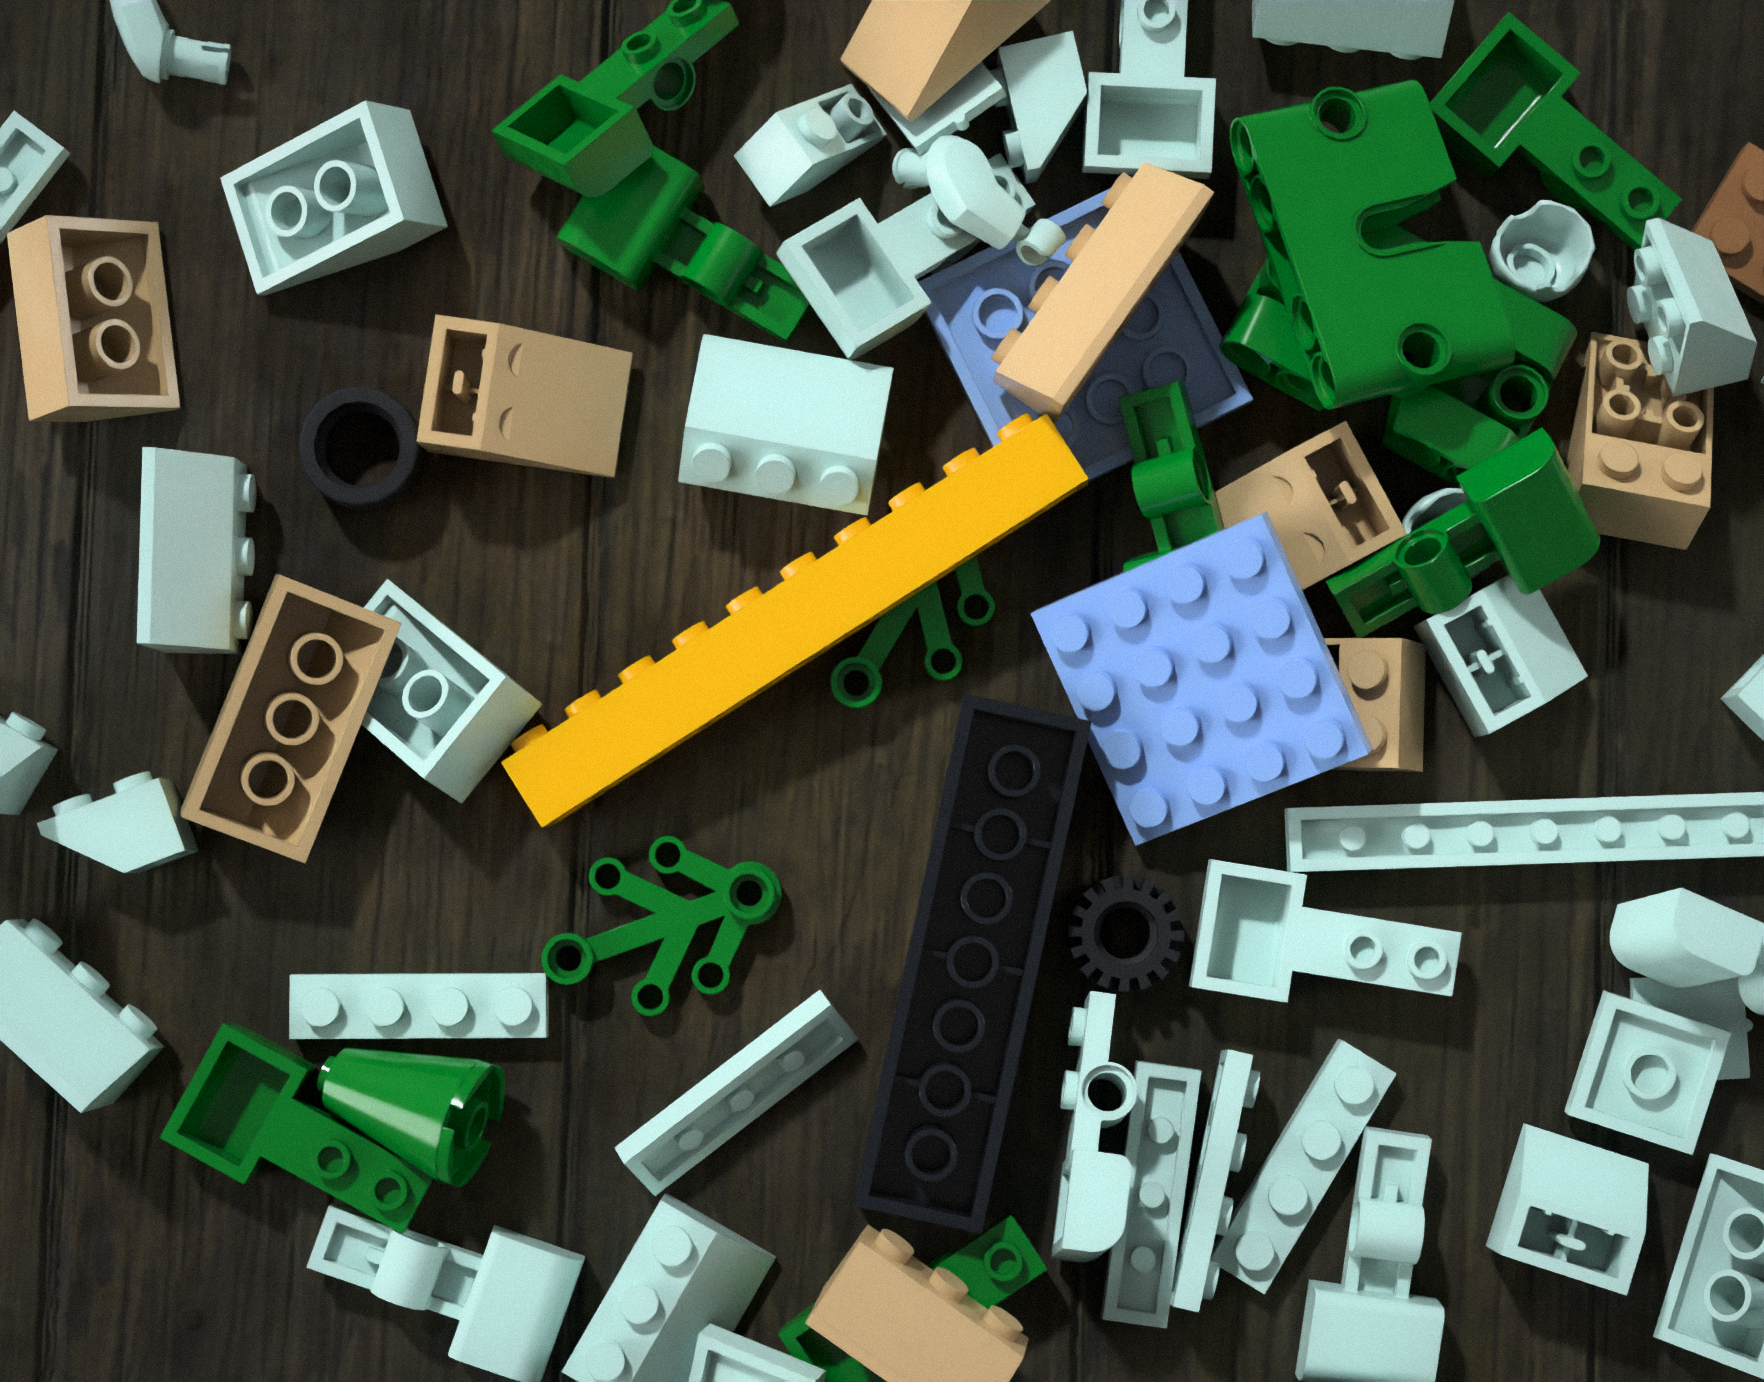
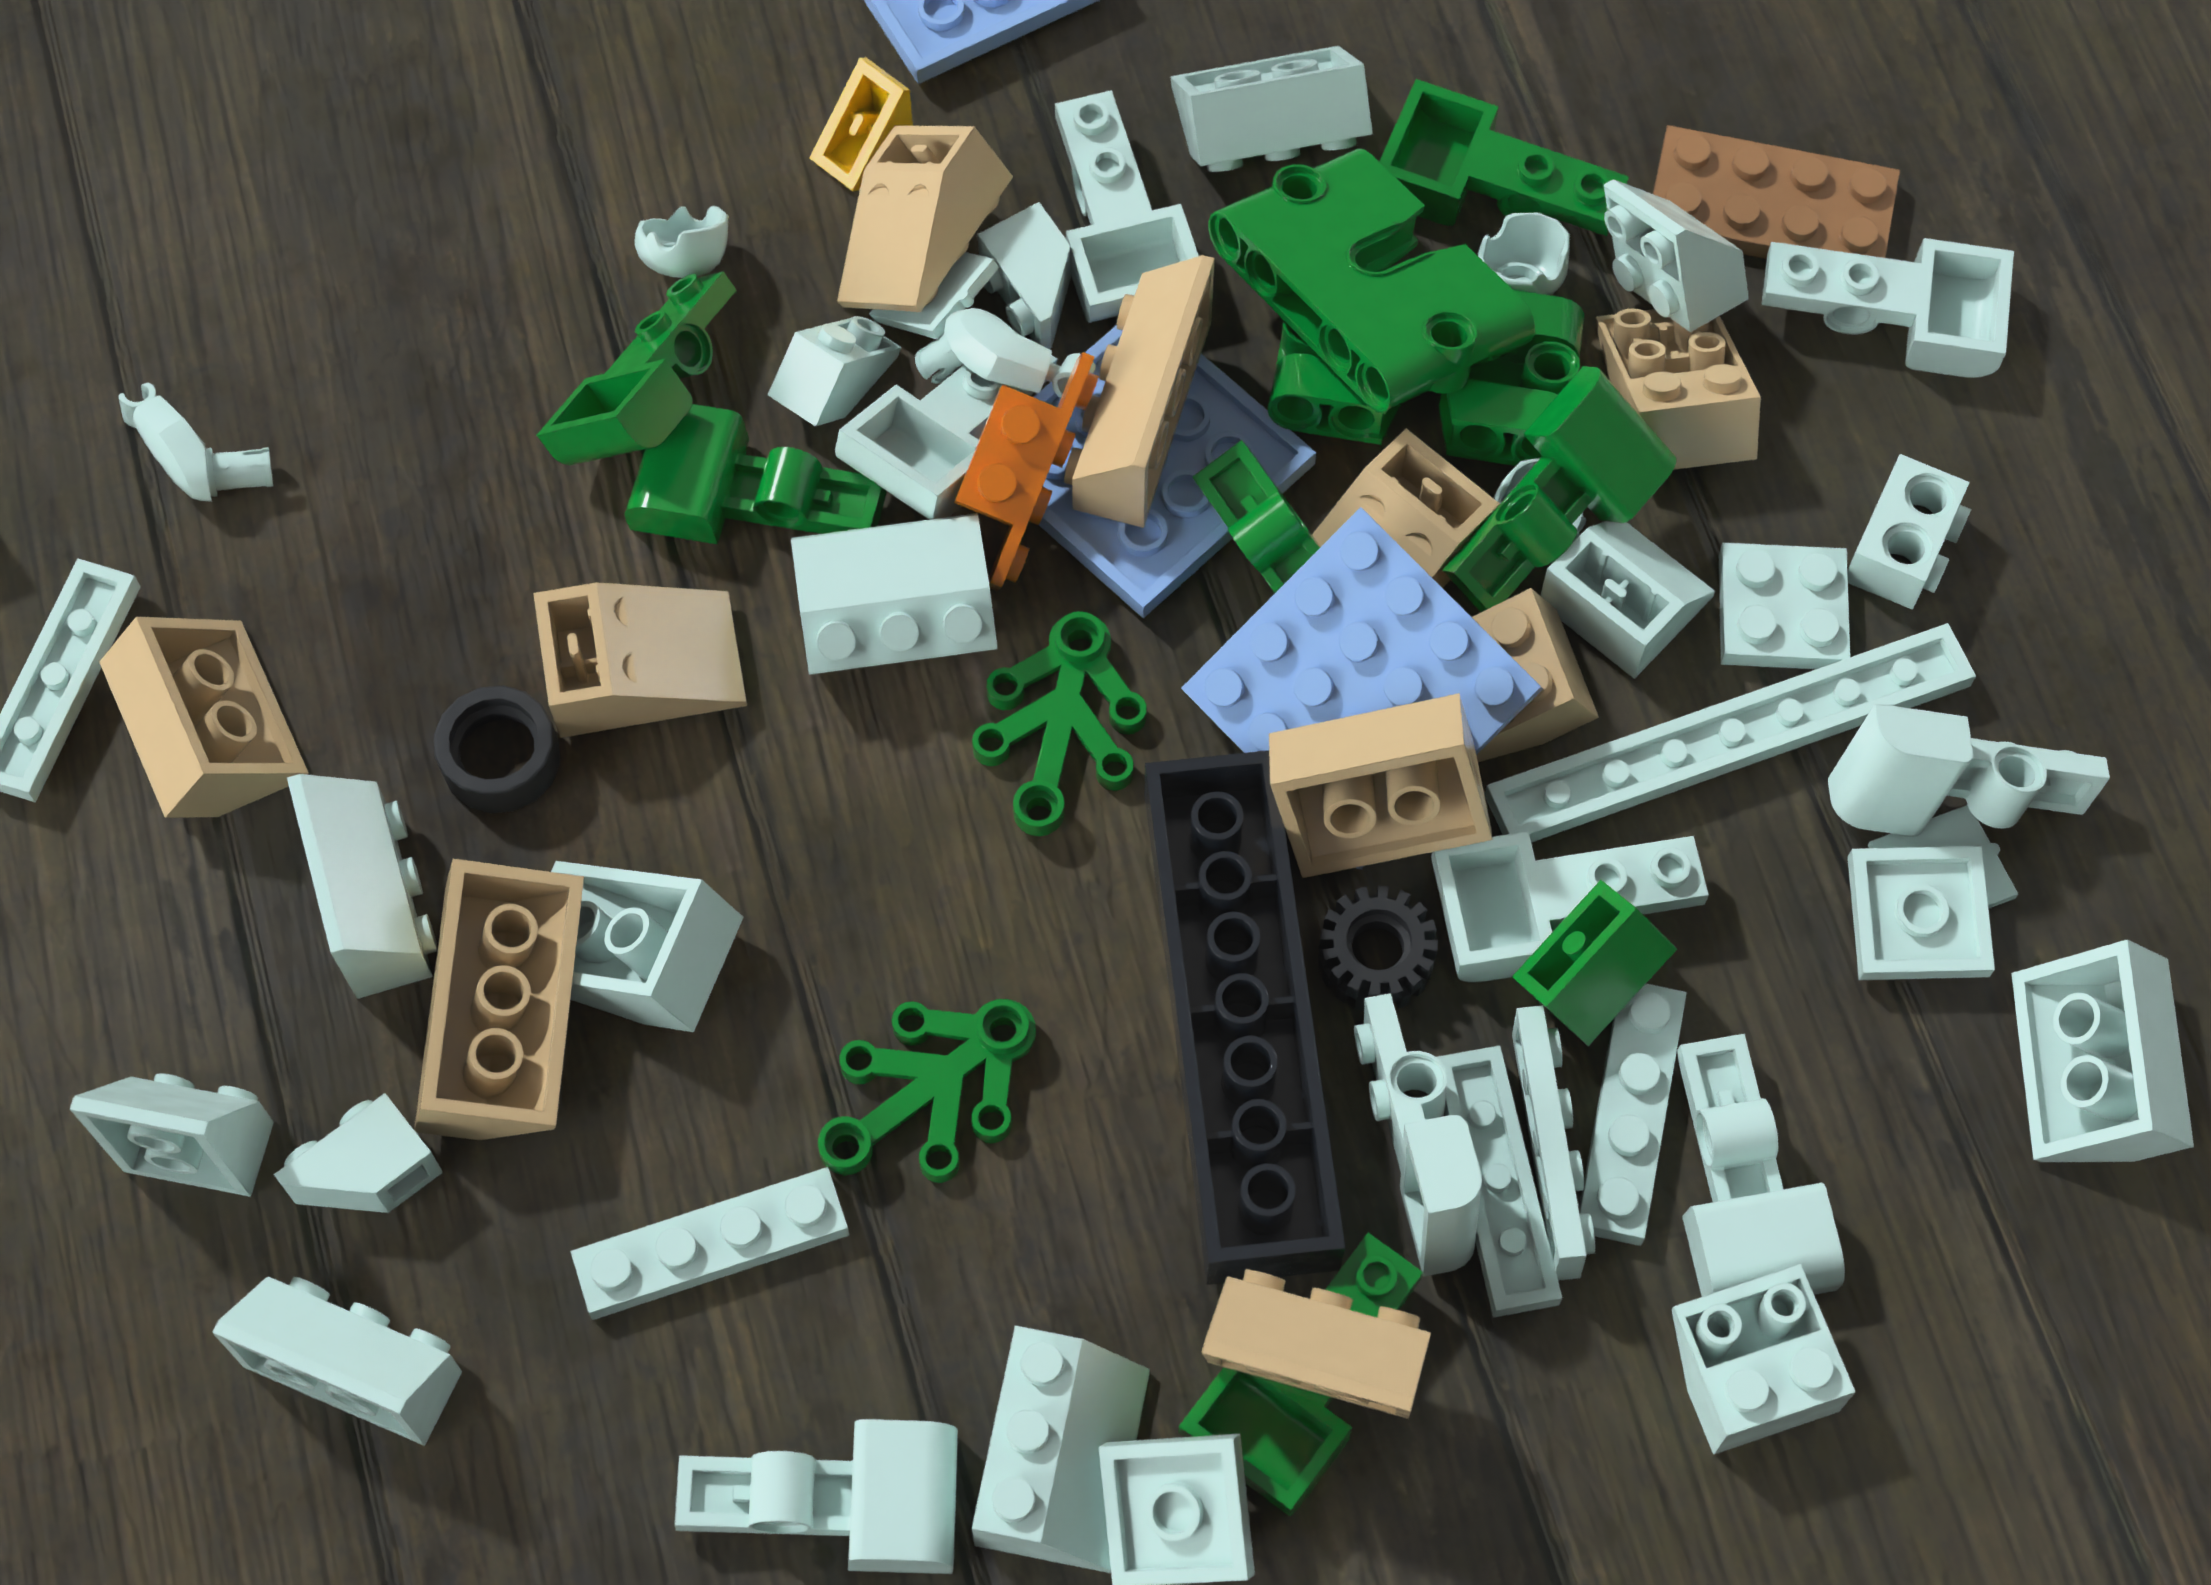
camera: 15 degrees left, 20 degrees down
green plate [159,1022,435,1234] -> none
light aqua slope [220,100,448,295] -> none
green cone [317,1047,506,1187] -> none
yellow brick [501,412,1089,828] -> none
light aqua plate [614,990,859,1196] -> none
light aqua slope [1486,1123,1649,1296] -> none
none -> orange bracket [954,352,1099,591]
none -> tan slope [1269,693,1492,878]
none -> green brick [1512,880,1677,1046]
none -> light aqua plate [1719,543,1850,669]

